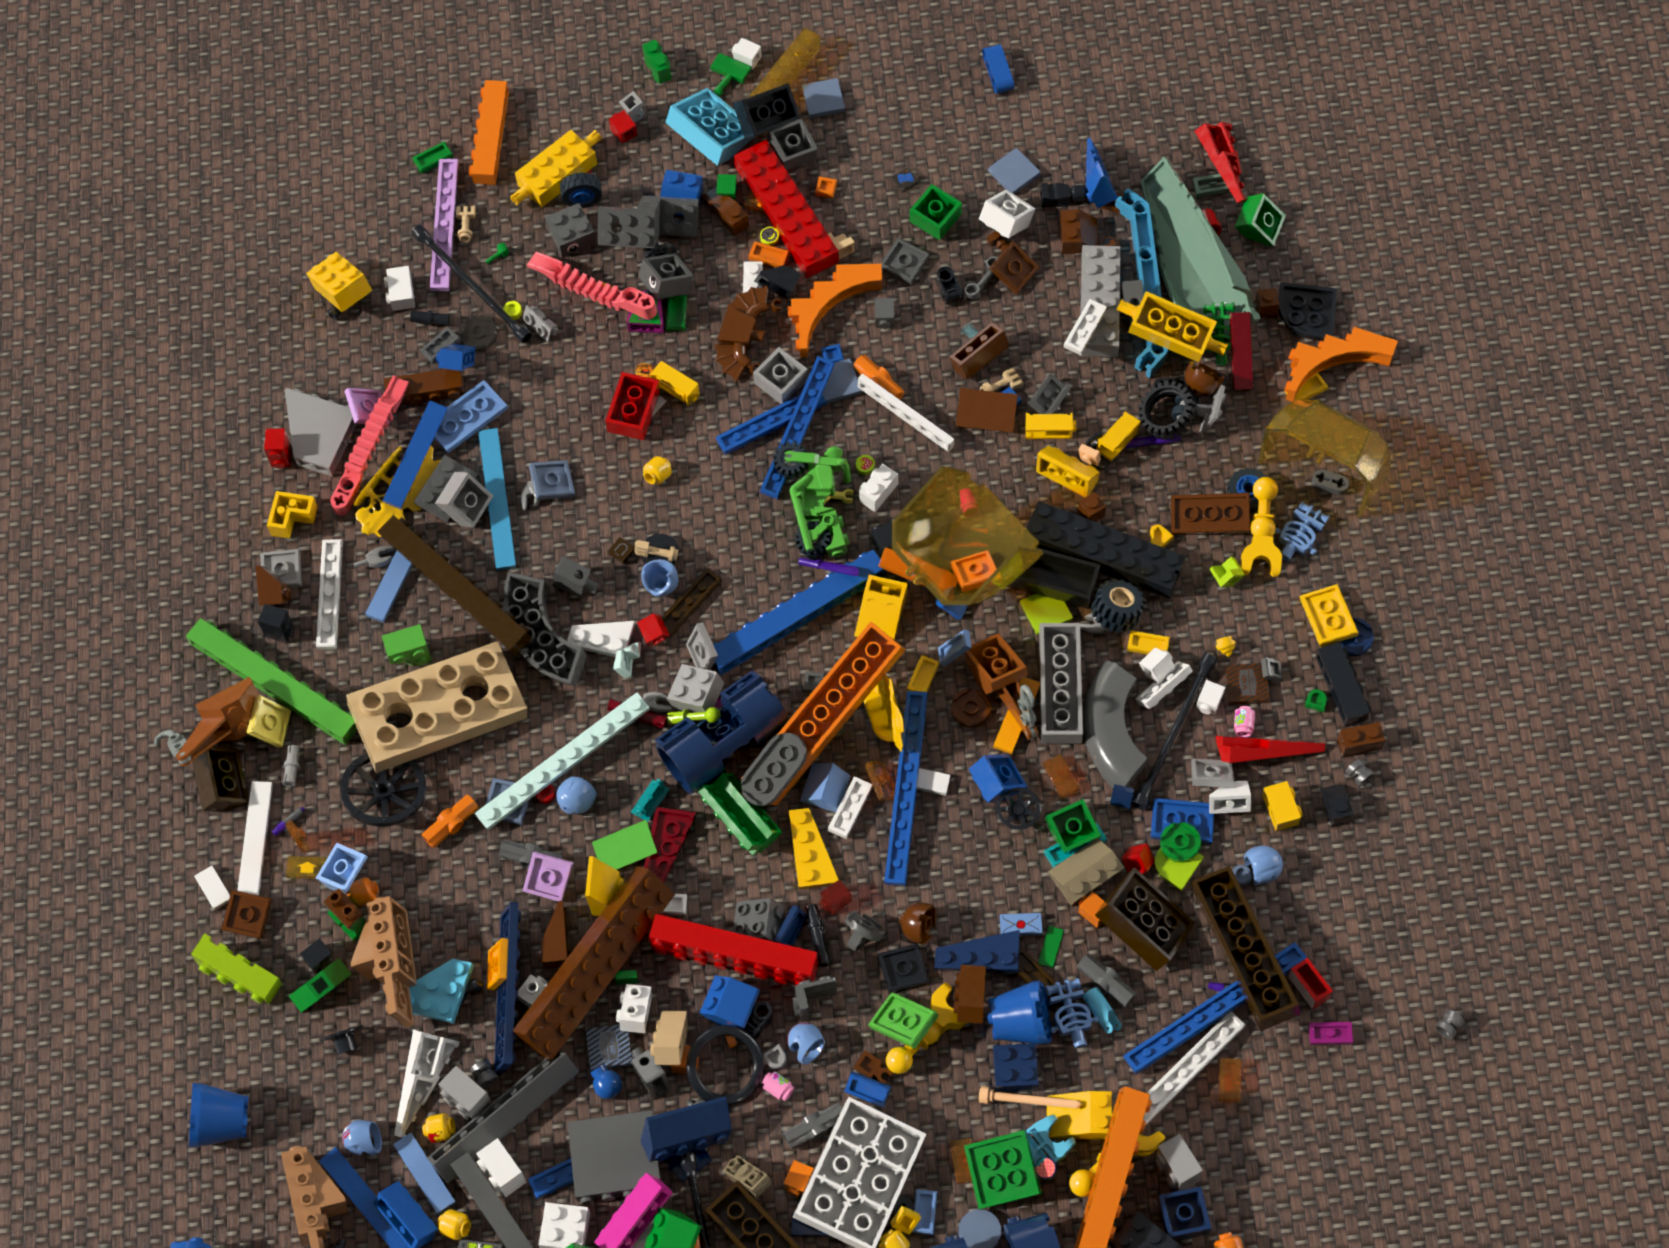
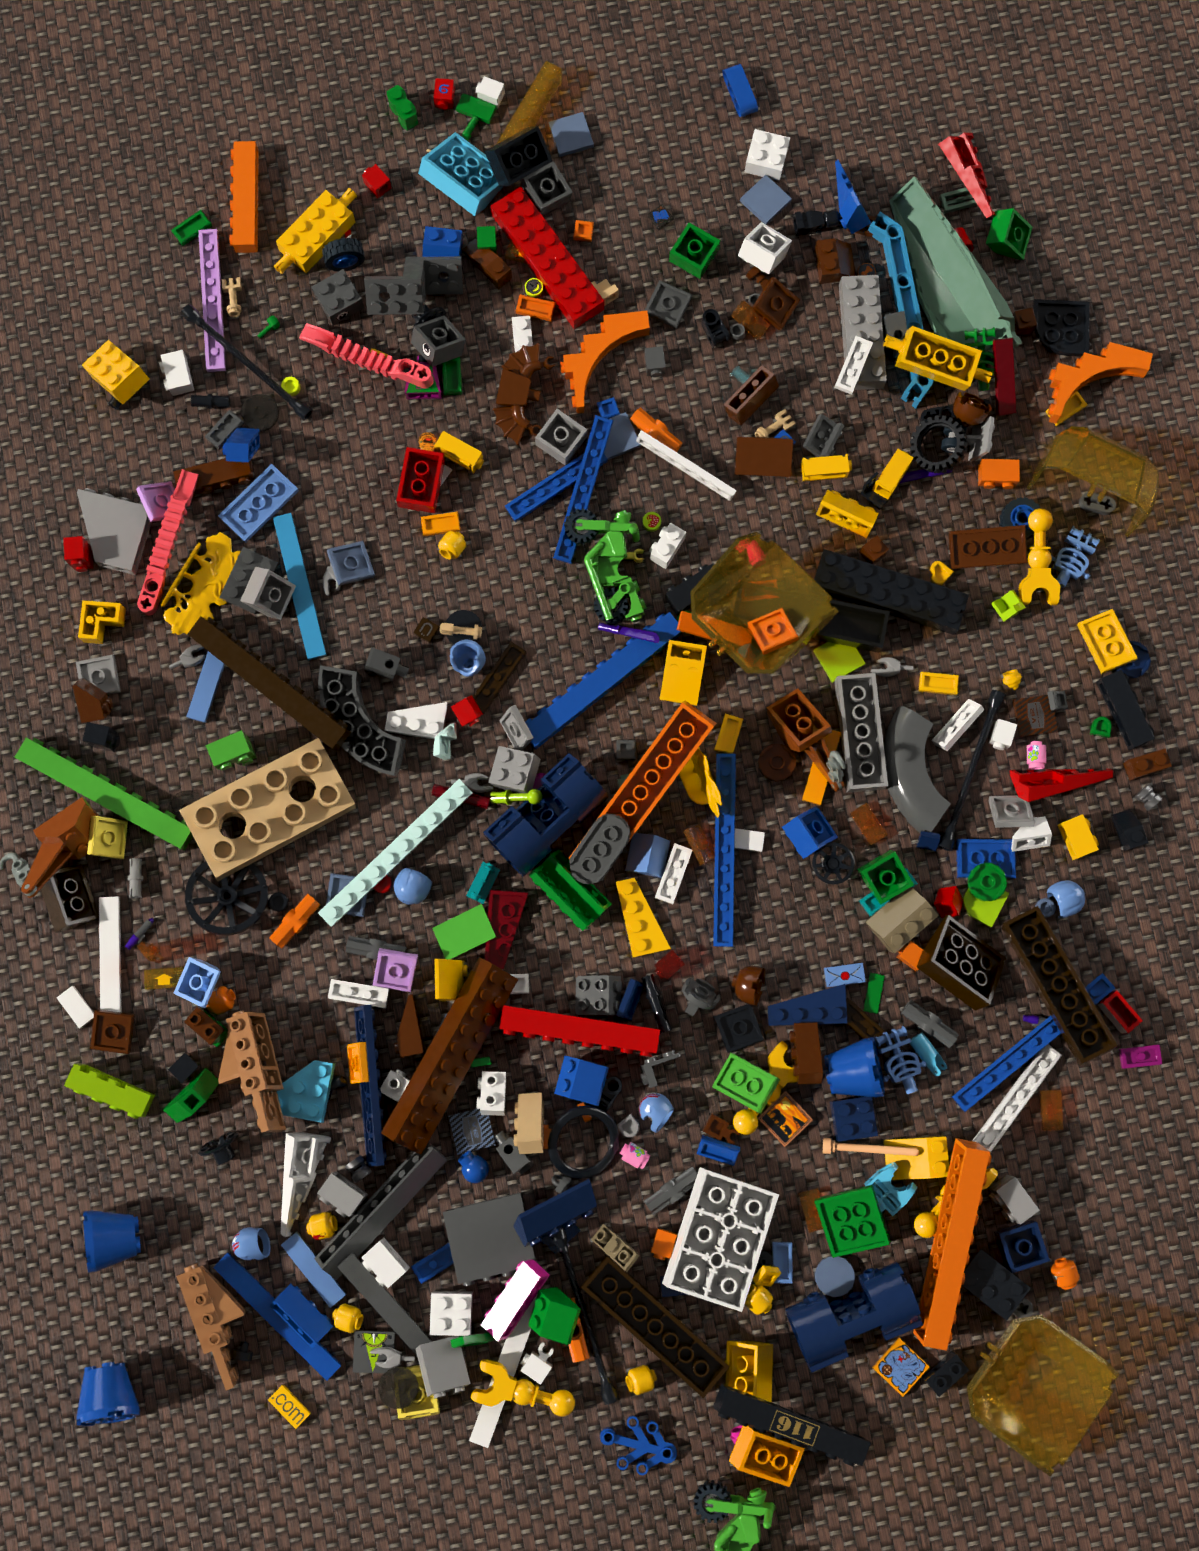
camera: 10 degrees left, 15 degrees up
white tile [316,539,343,650] -> none
blue tile [383,401,448,510] -> none
light grey hinge [522,305,559,342] -> none
light grey leg [619,91,645,122] -> none
black slope [754,265,801,299] -> none
medium blue tile [938,629,971,666] -> none
coral tile [1035,1157,1057,1179] -> none
light nougat plate [1078,444,1101,466] -> none
black wheel [1091,579,1146,633] -> none
white brick [1139,648,1175,683] -> none
none -> black tile [269,892,289,912]
none -> white plate [328,979,390,1008]
none -> light orange tile [421,512,461,536]
none -> red brick [434,78,455,110]
none -> clear orange plate [731,300,770,340]
none -> white brick [744,129,790,181]
none -> tile [758,1091,813,1147]
none -> orange brick [978,459,1020,489]

